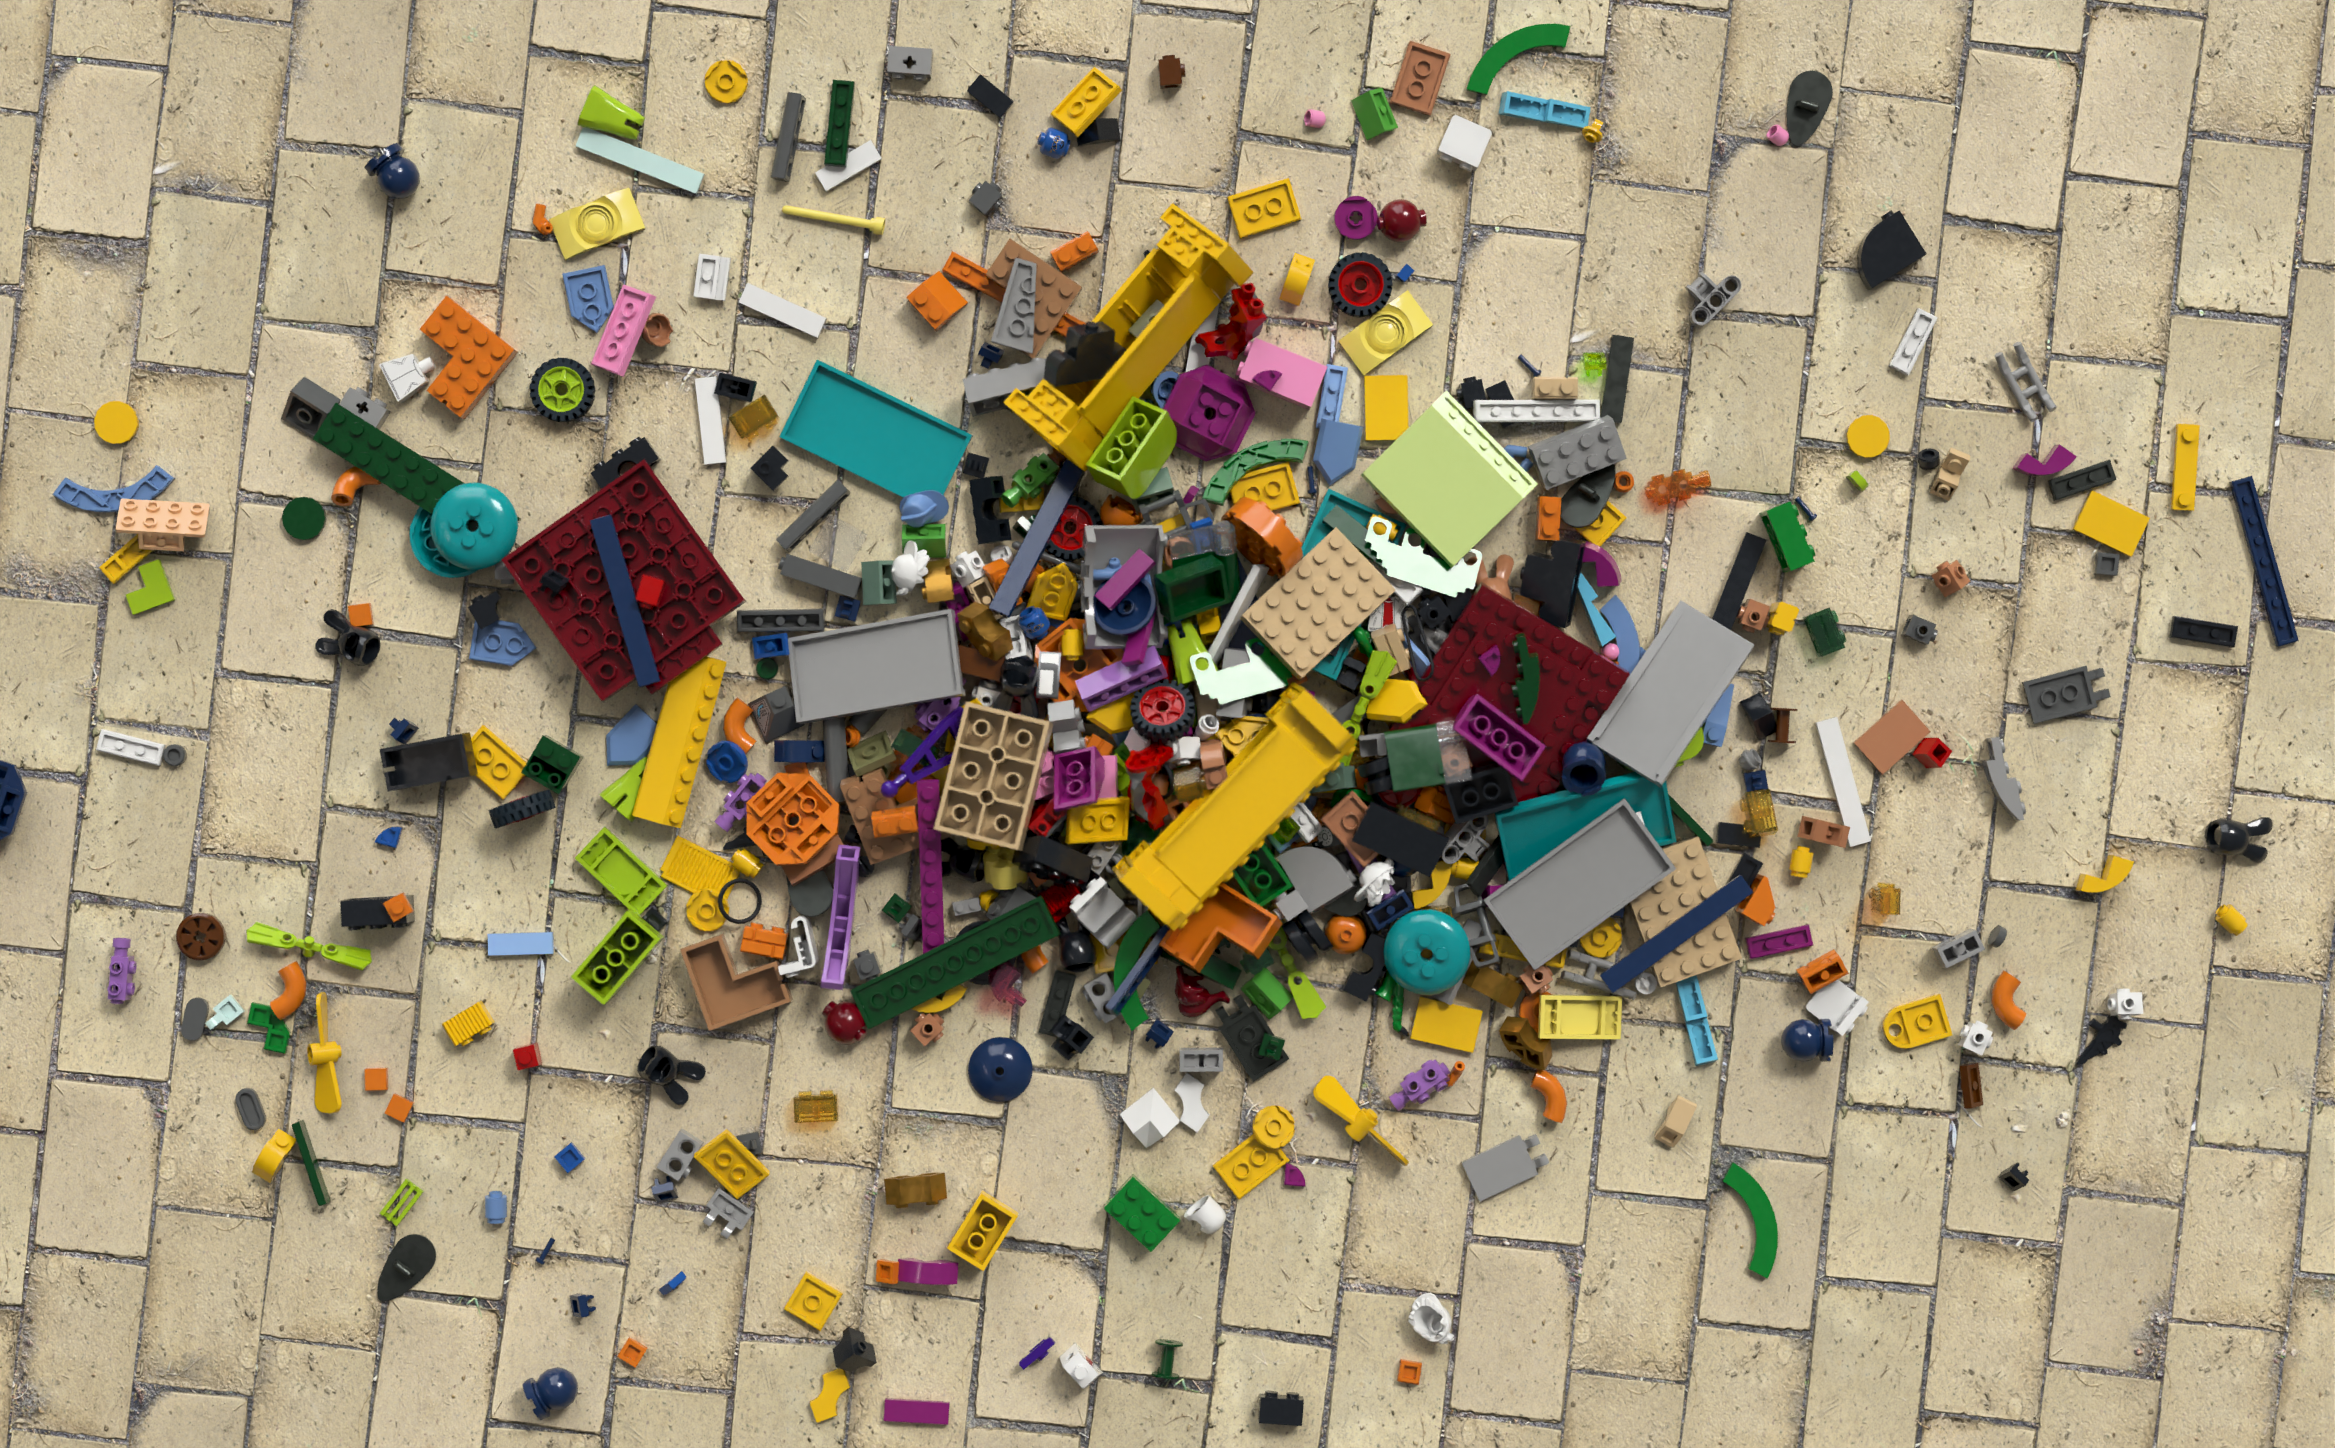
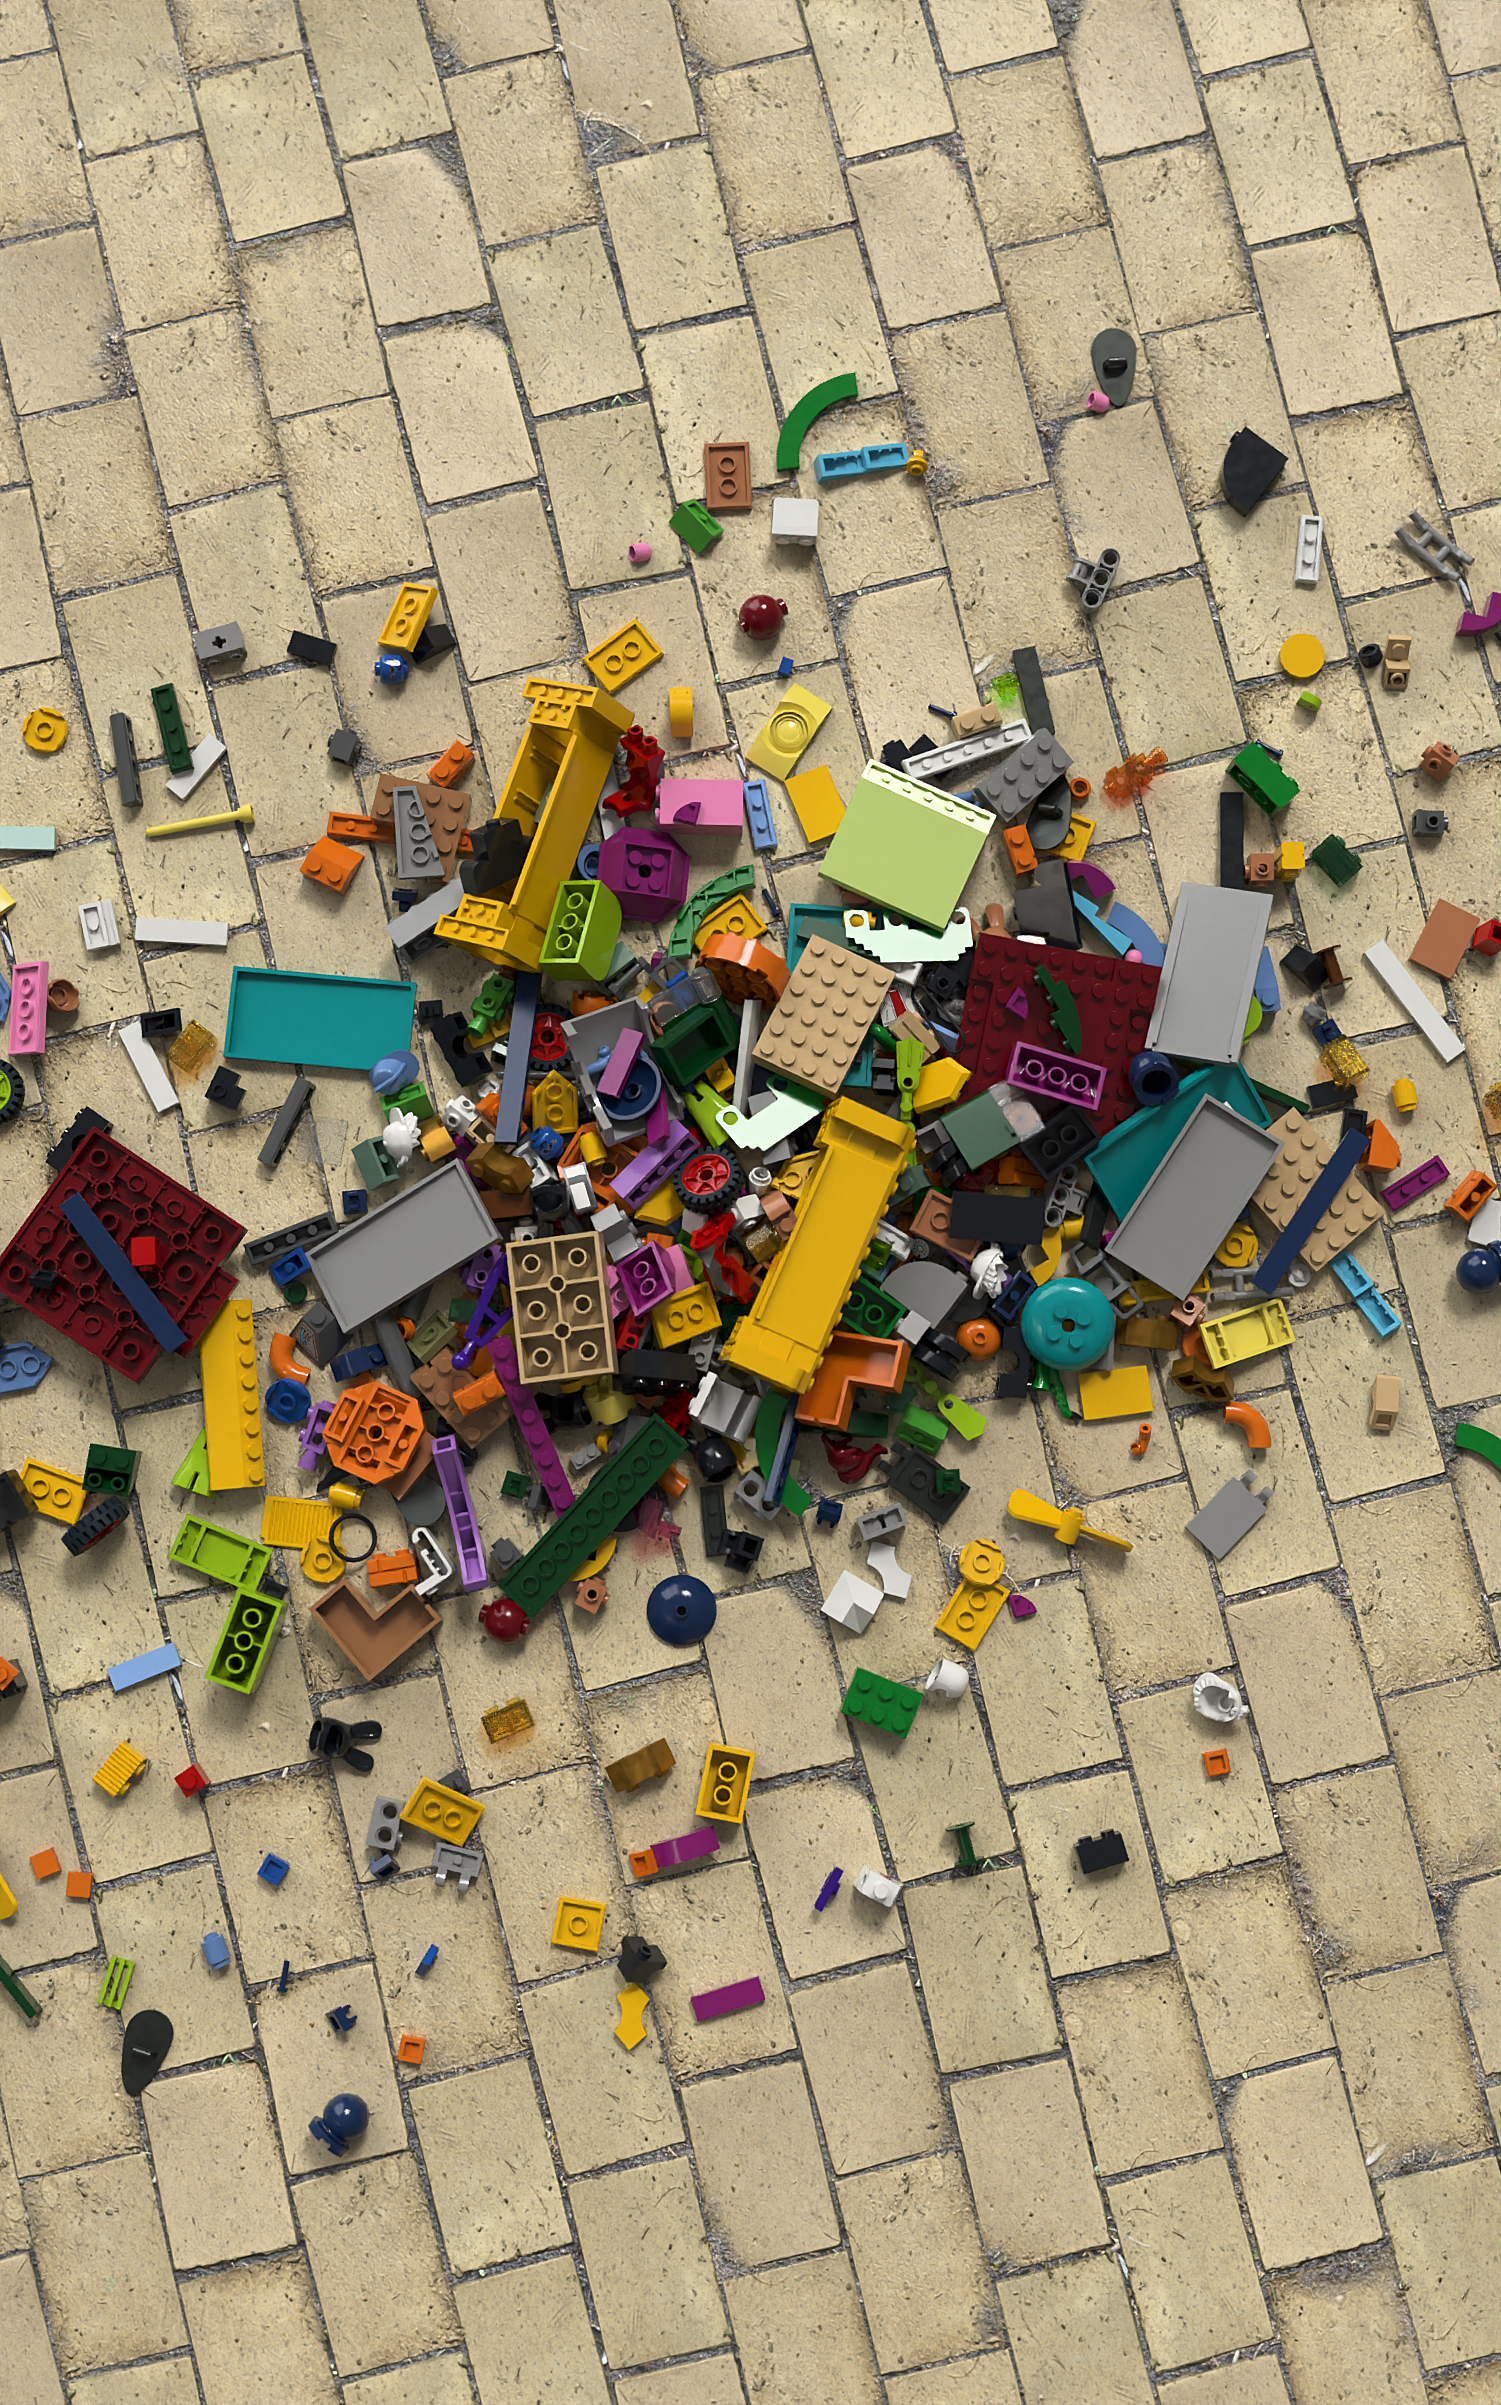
camera: 25 degrees left, 5 degrees down
medium blue tile [606,704,657,766] -> none
dark grey brick [778,554,862,599] -> none
reddish brown brick [1158,55,1185,89] -> none
medium blue tile [1313,418,1363,486] -> none
wheel [1328,252,1393,317] -> none
magenta plate [1334,196,1378,240] -> none
medium lavender brick [1389,1060,1450,1111] -> none
nougat brick [1797,816,1850,848] -> none

